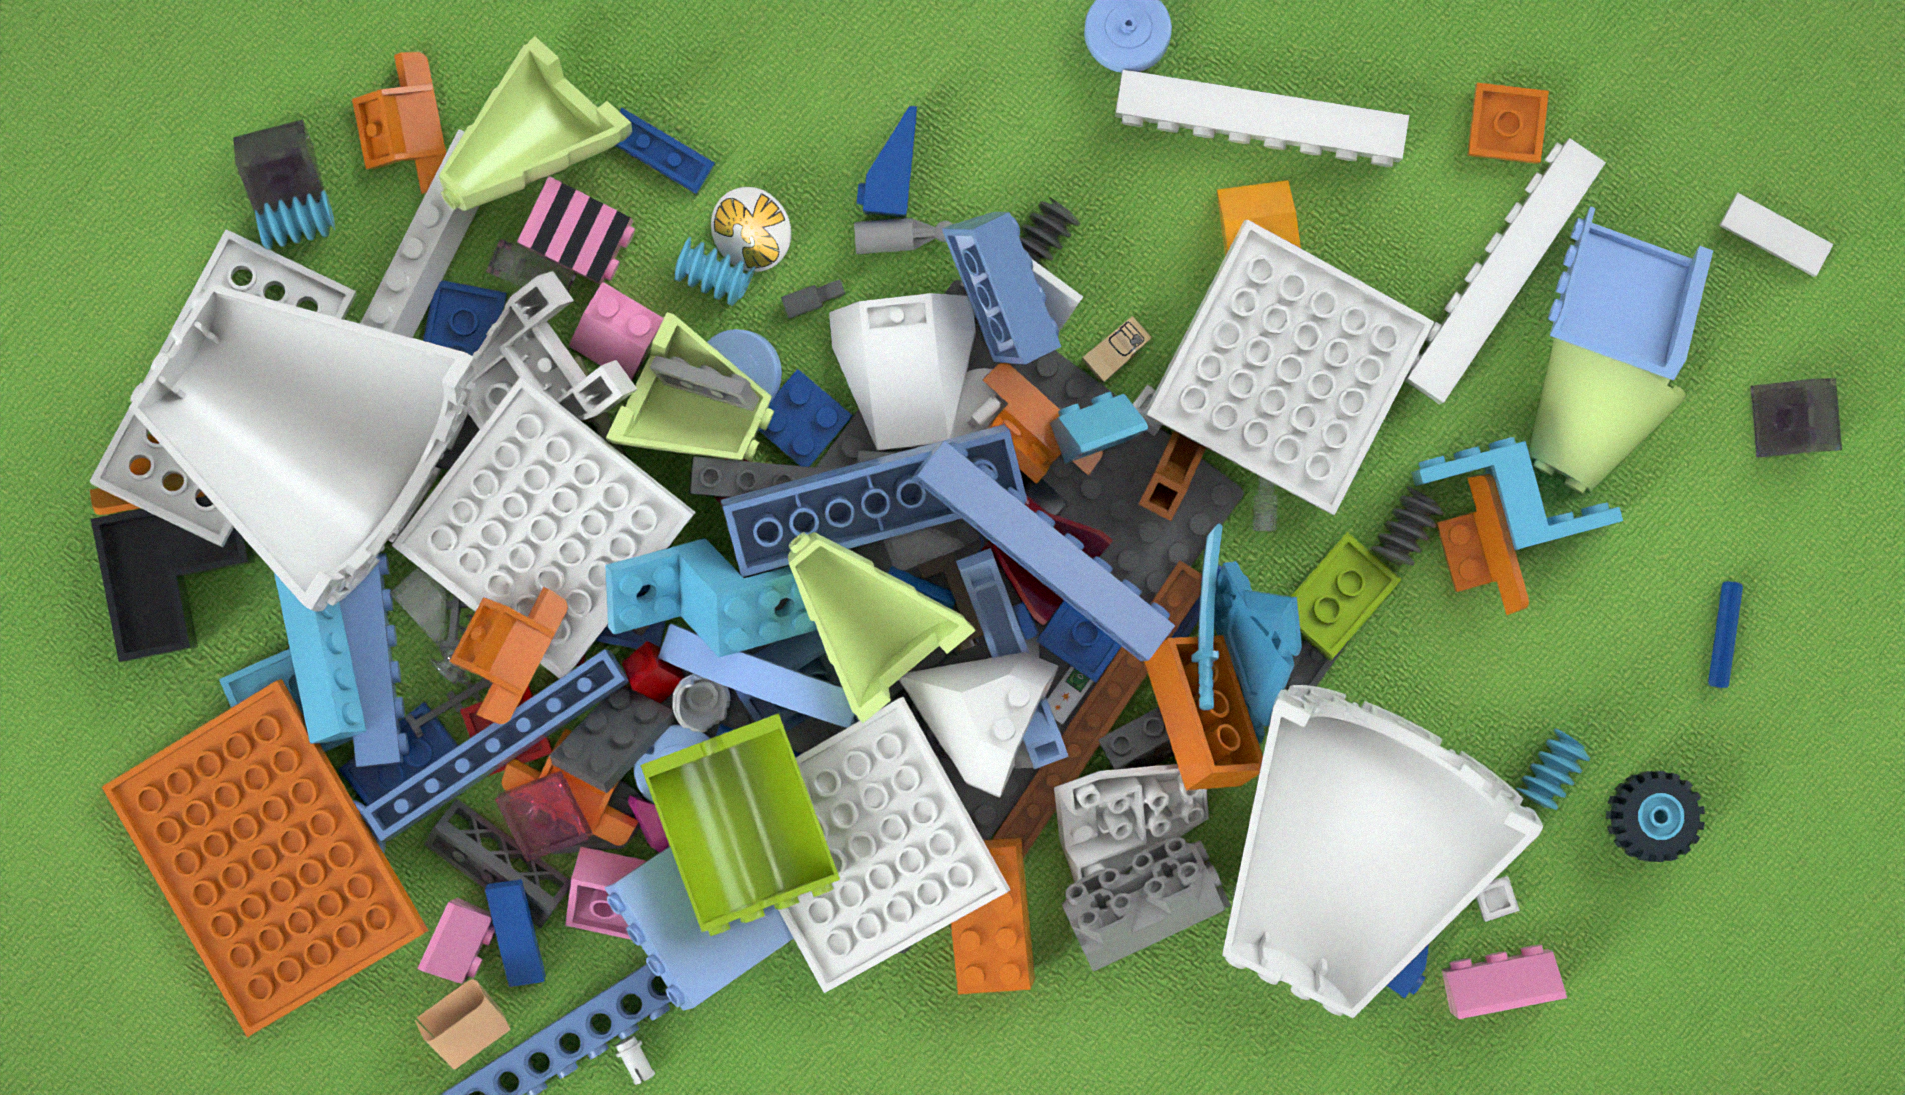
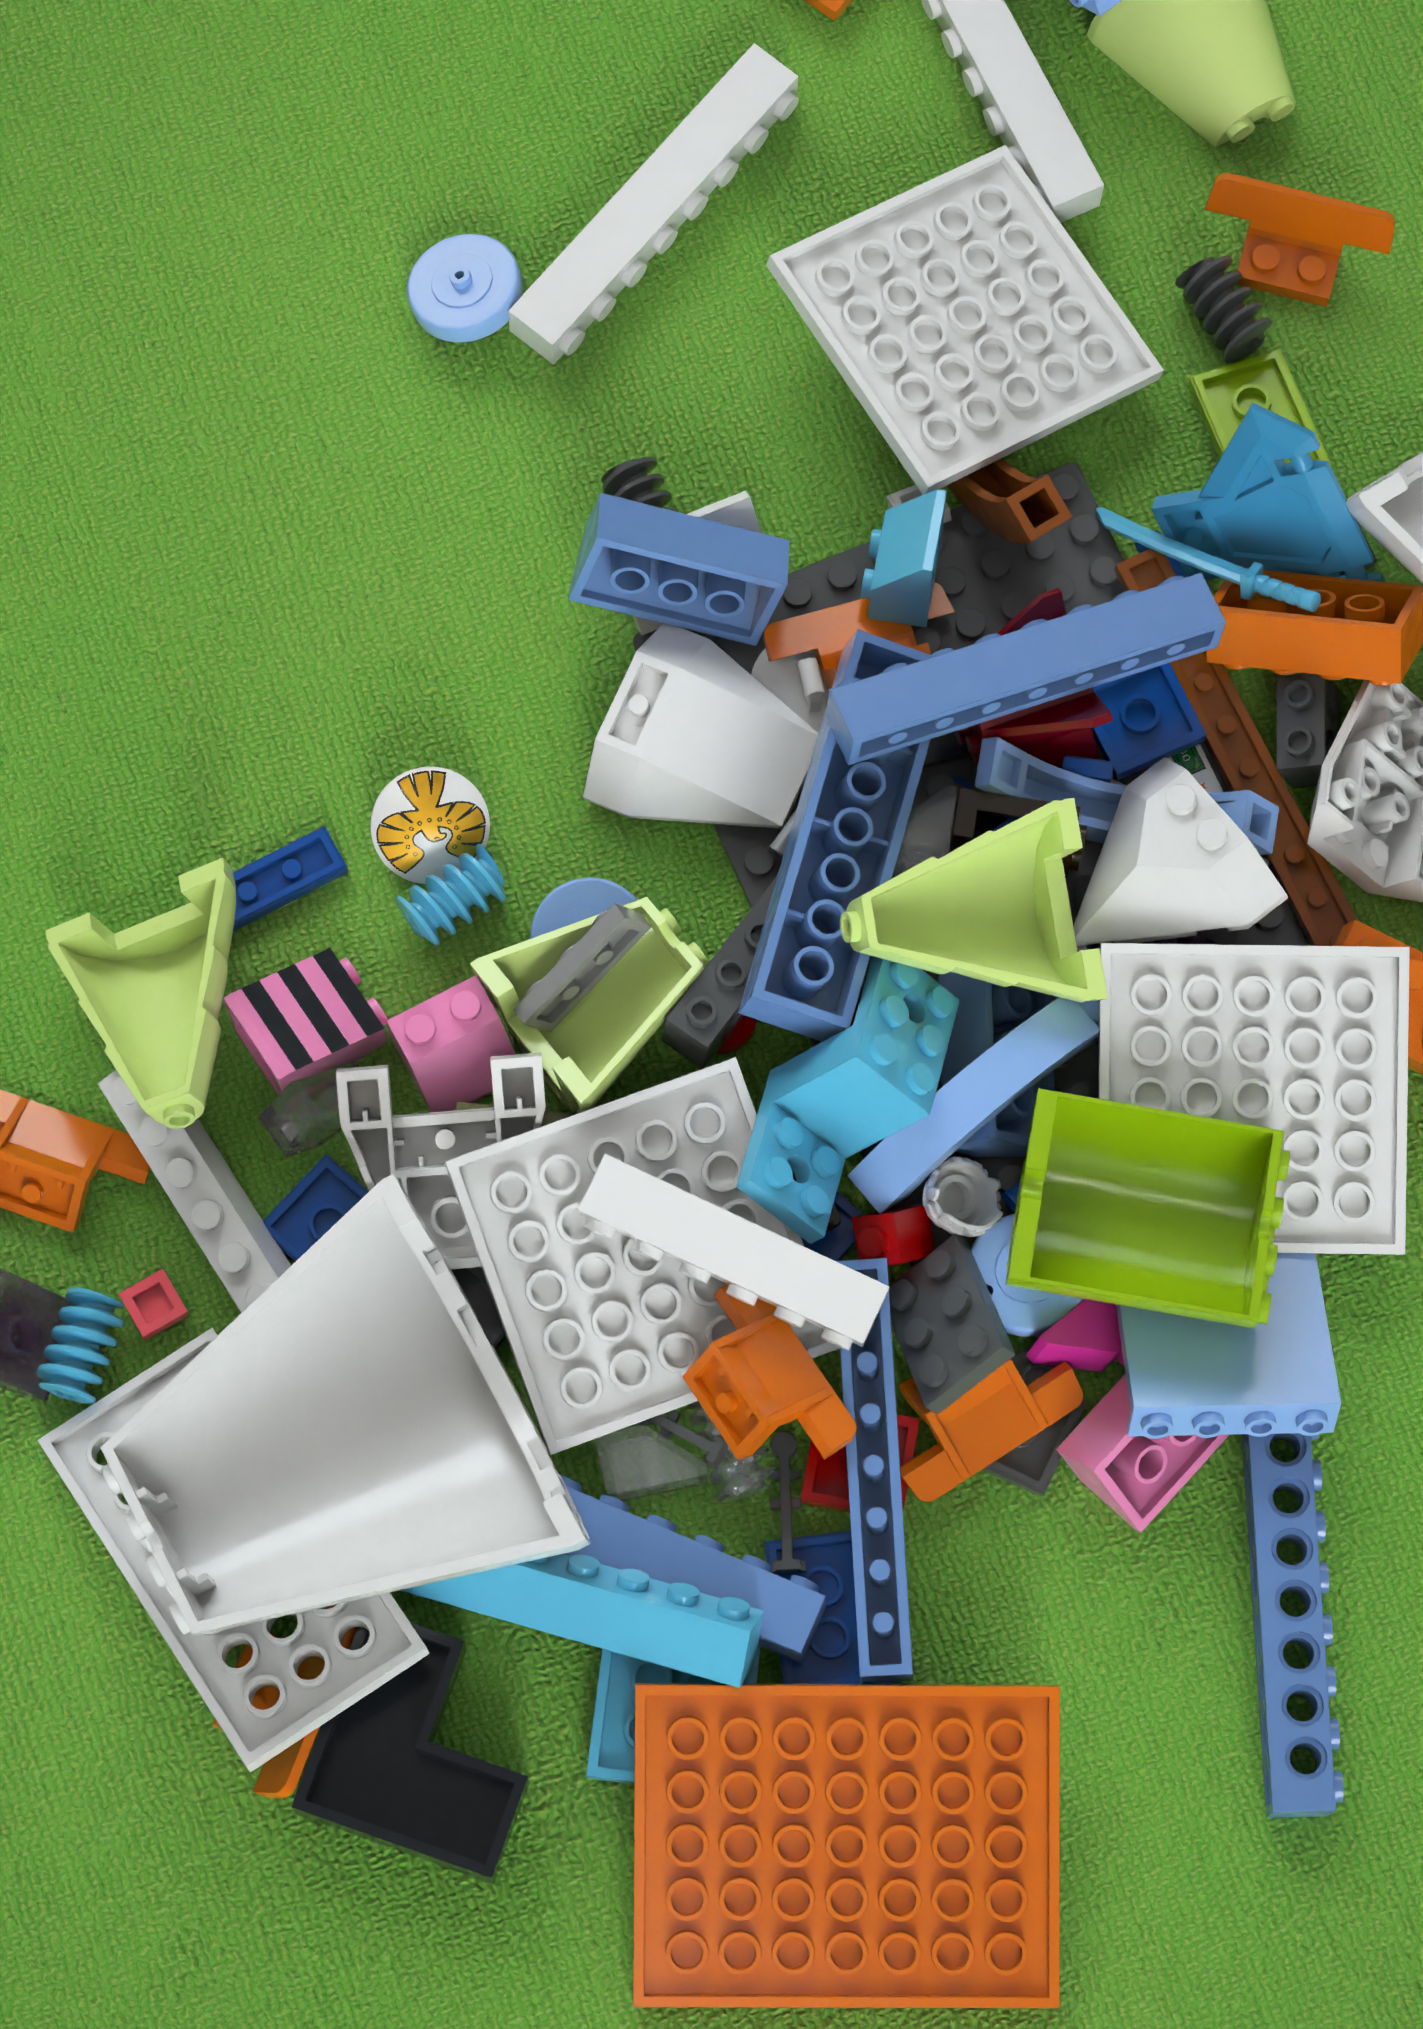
camera: 65 degrees left, 15 degrees down
light nougat piece [415,979,511,1070] -> none
bright pink slope [417,897,495,984] -> none
dark grey fence [424,799,571,928] -> none
blue tile [485,879,546,987] -> none
clear pink plate [495,771,593,862] -> none
white pin [615,1036,655,1085] -> none
blue plate [759,369,853,467] -> none
dark grey bar [781,279,846,319] -> none
light grey wheel [854,218,953,254] -> none
blue slope [857,106,917,218] -> none
tan leg [1081,316,1152,383] -> none
light orange slope [1217,180,1301,256] -> none
clear bar [1253,476,1278,531] -> none
medium azure bracket [1411,437,1623,550] -> none
none -> coral plate [118,1269,190,1341]
none -> white brick [578,1154,890,1351]

